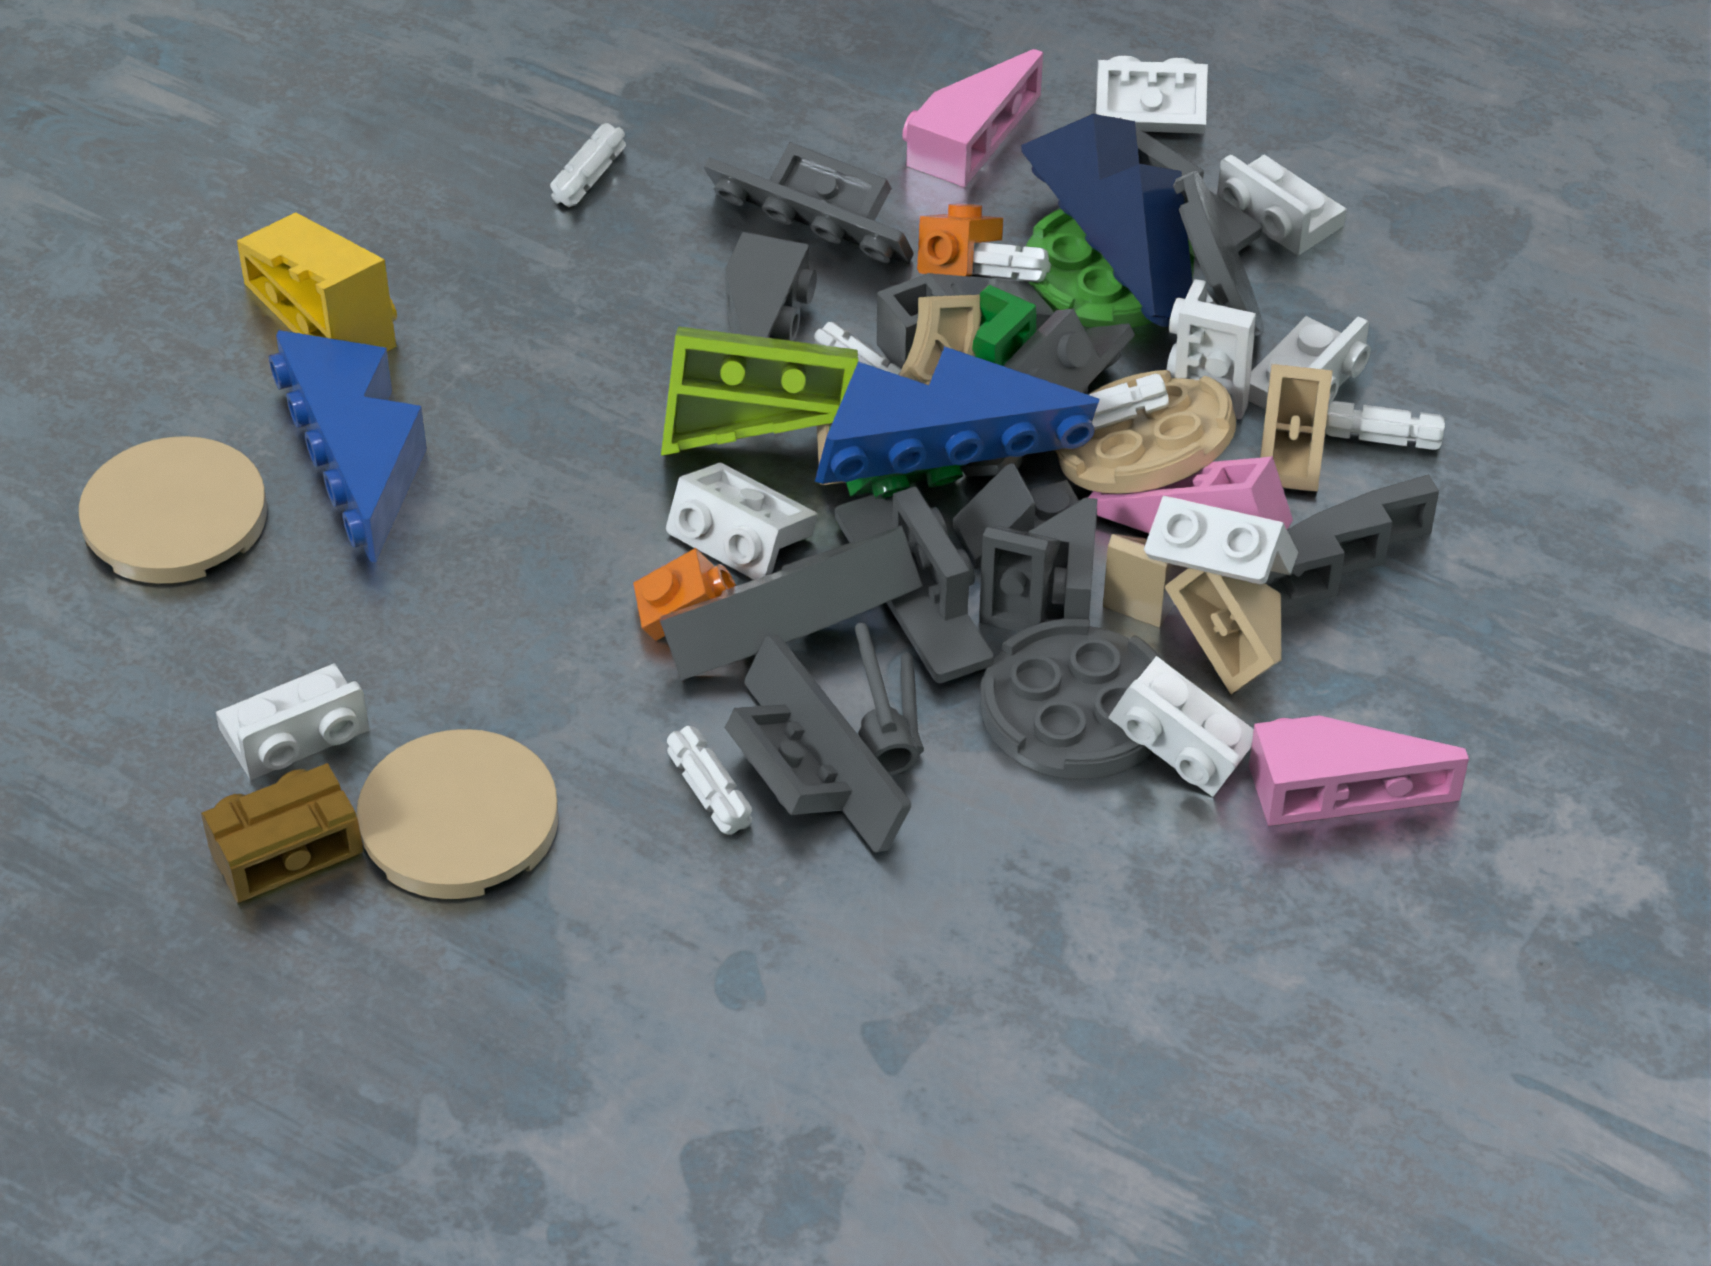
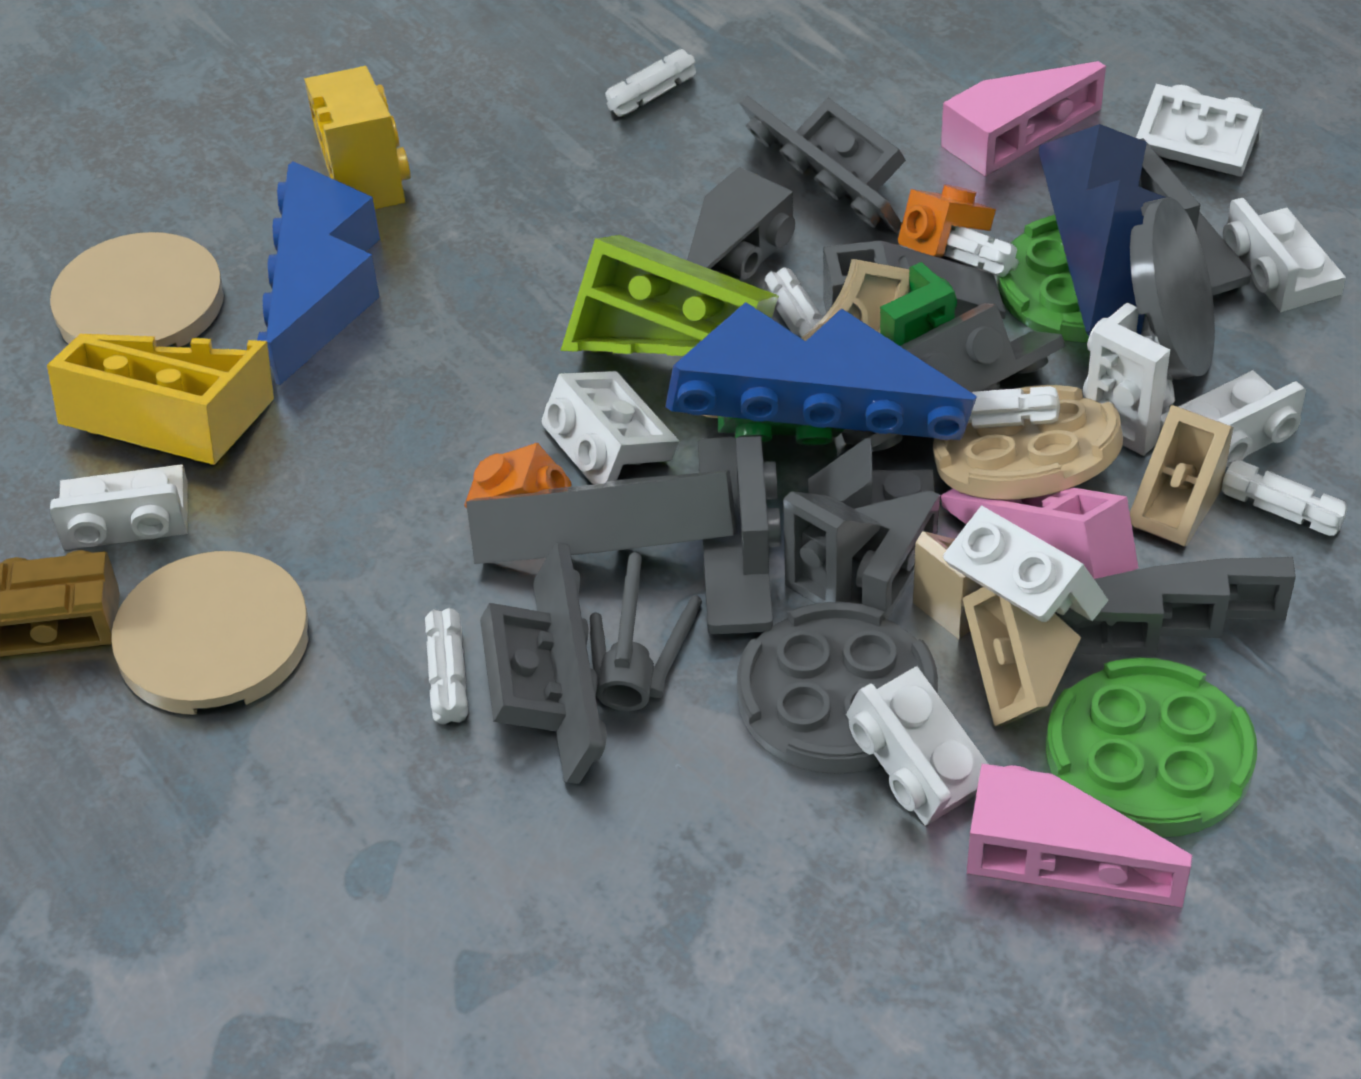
camera: 25 degrees right, 0 degrees up
none -> yellow wedge [47,333,274,465]
none -> bright green tile [1046,658,1258,838]

